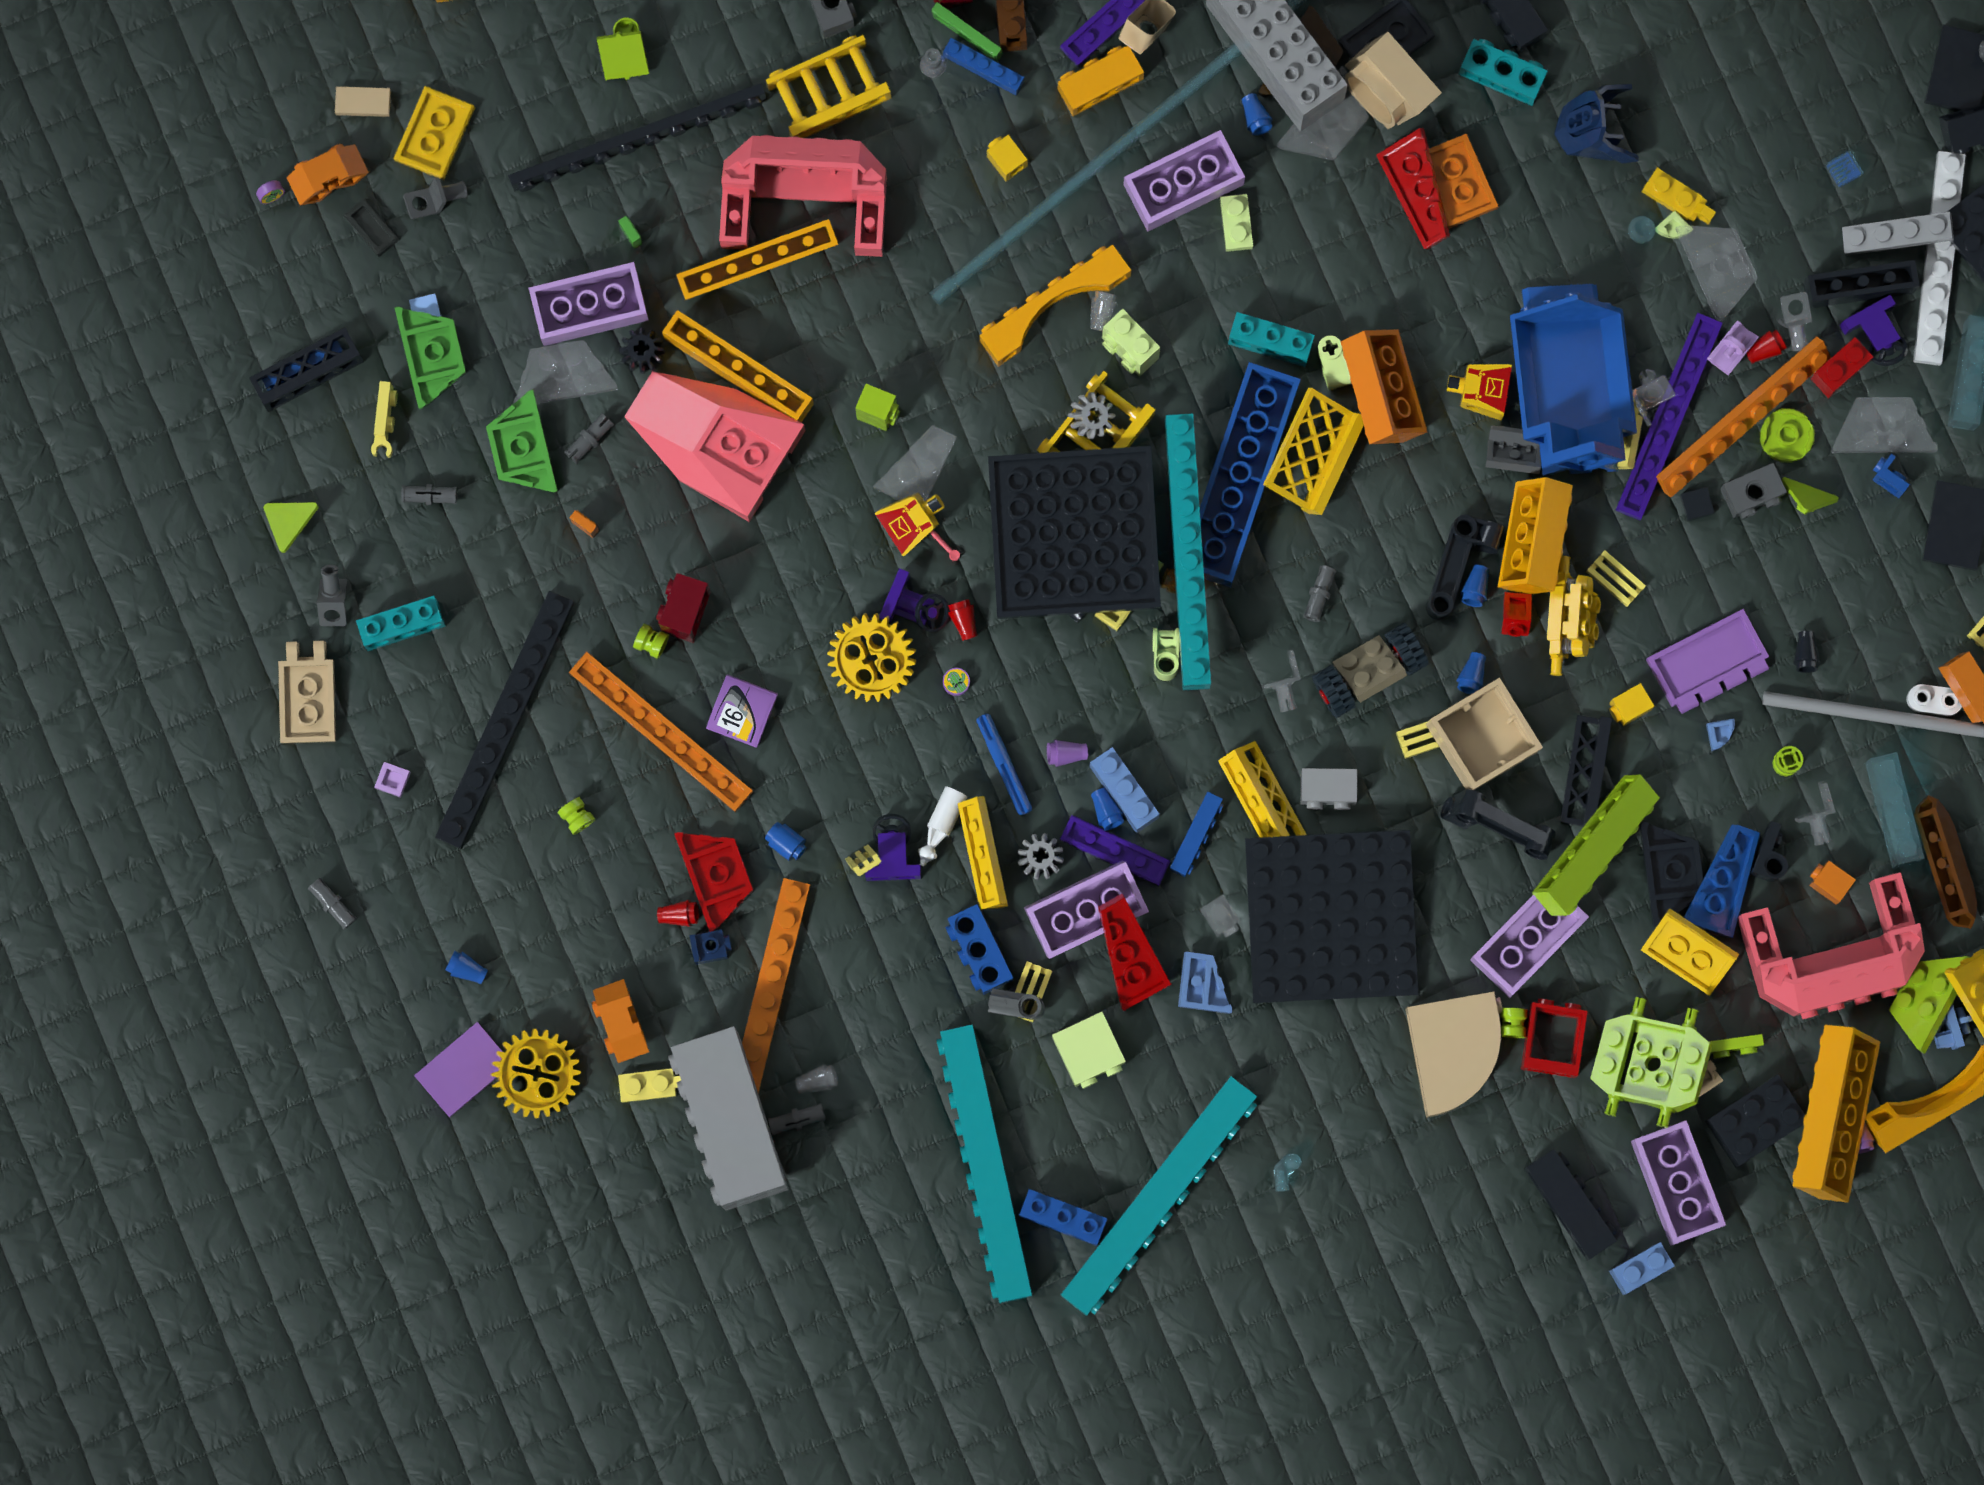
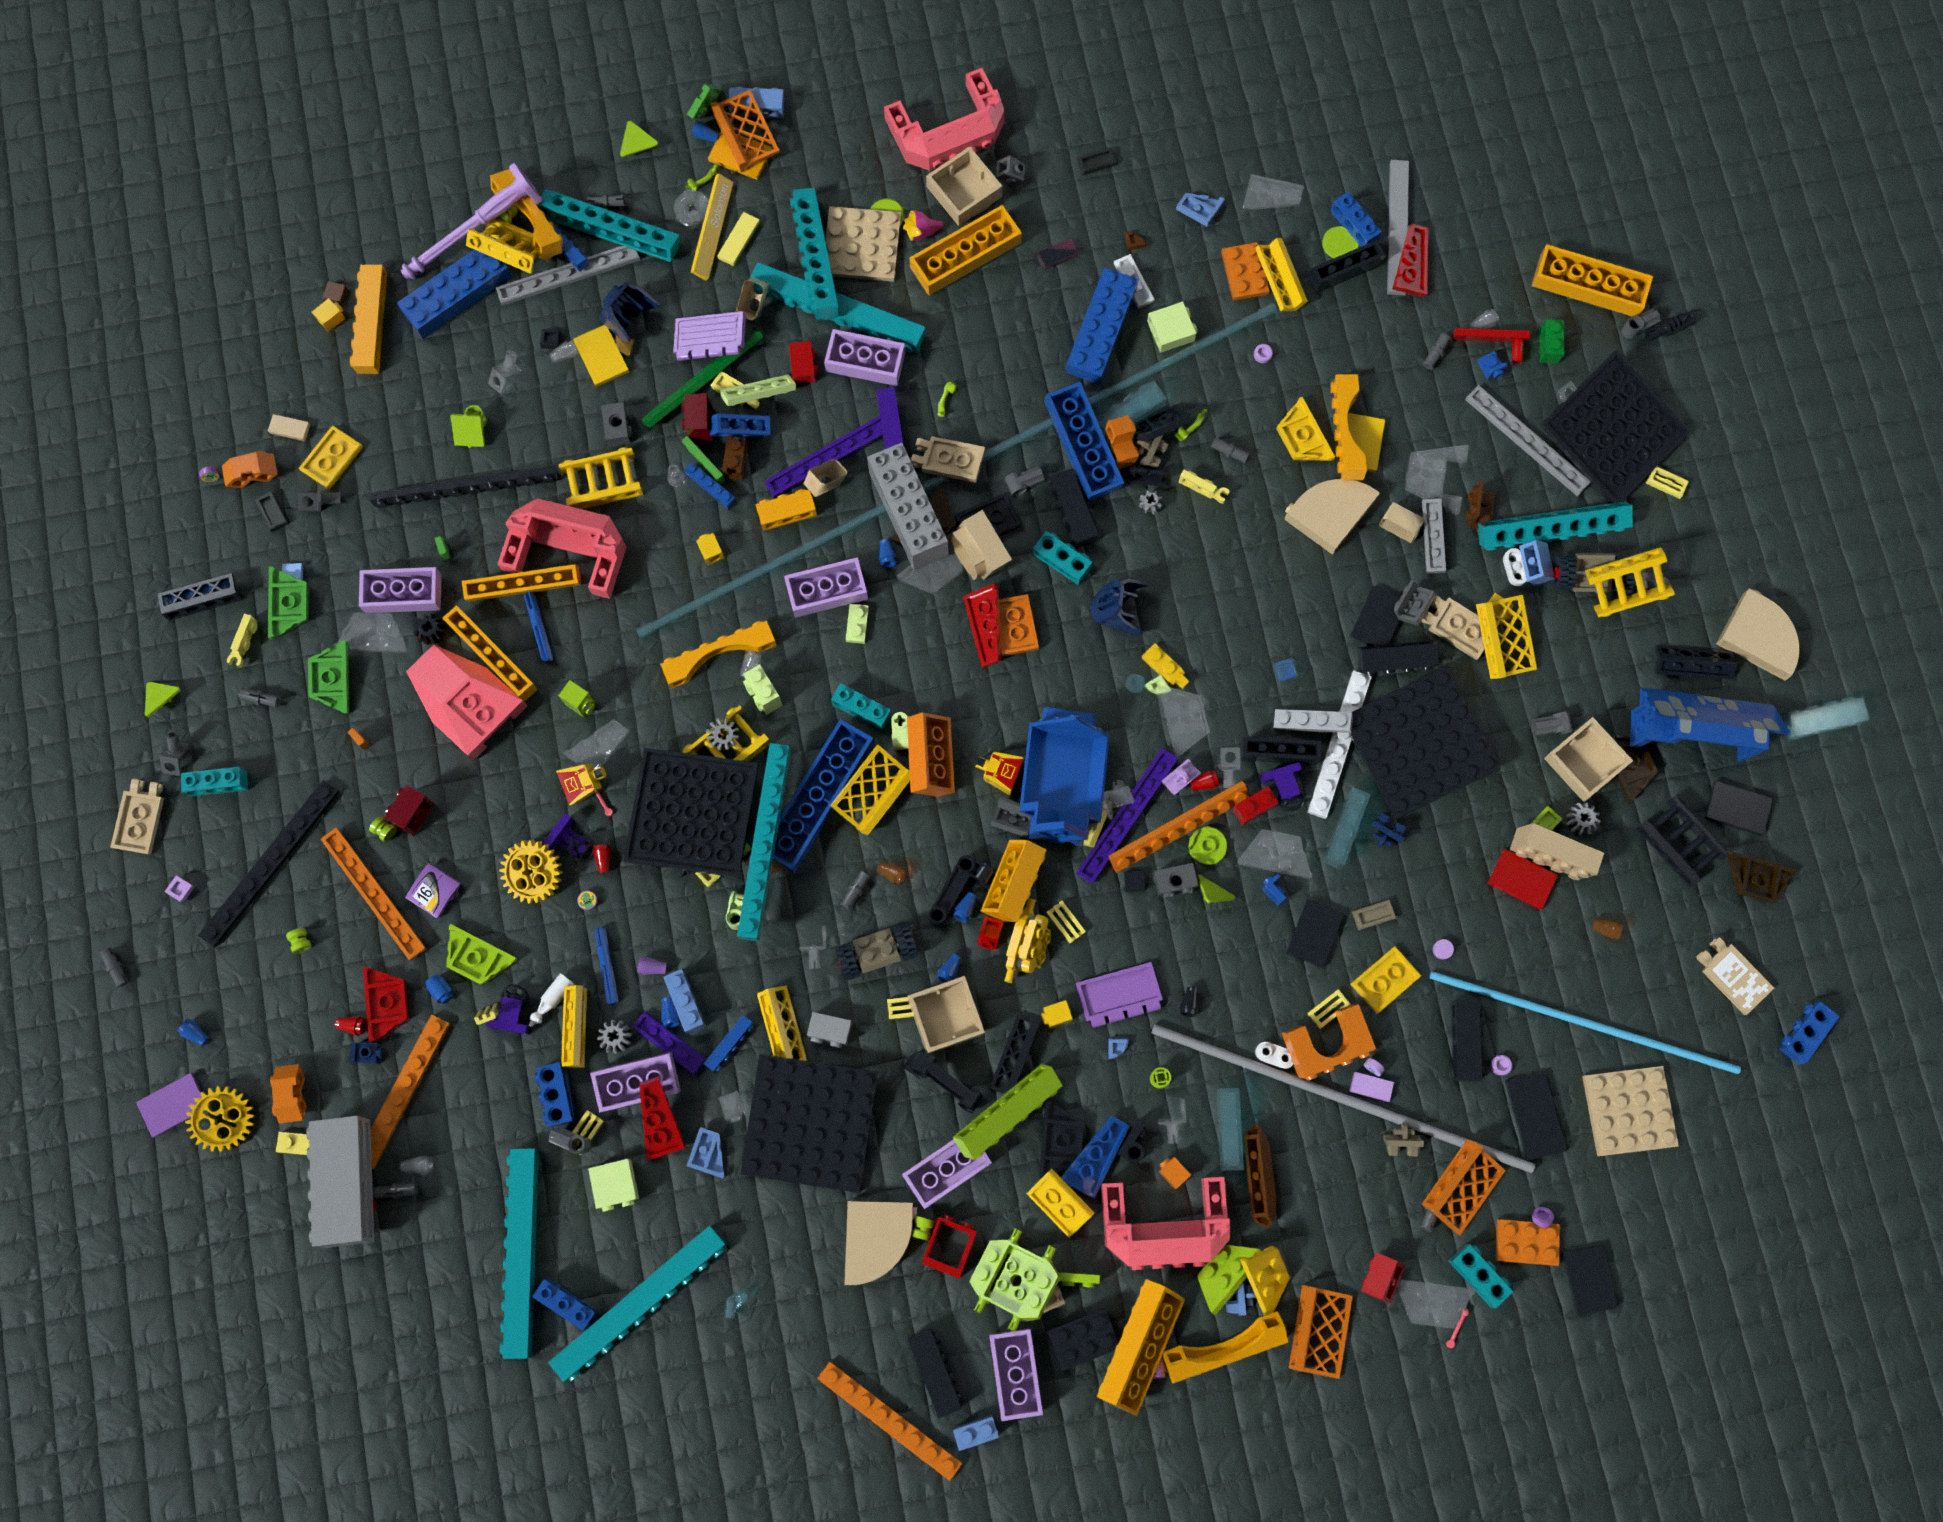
camera: 10 degrees right, 5 degrees down
dark grey pin [564,413,614,464] -> none
none -> lime wing [446,924,517,985]
none -> blue axle [524,592,553,663]
none -> orange plate [817,1361,962,1481]
none -> clear orange cone [876,862,907,885]

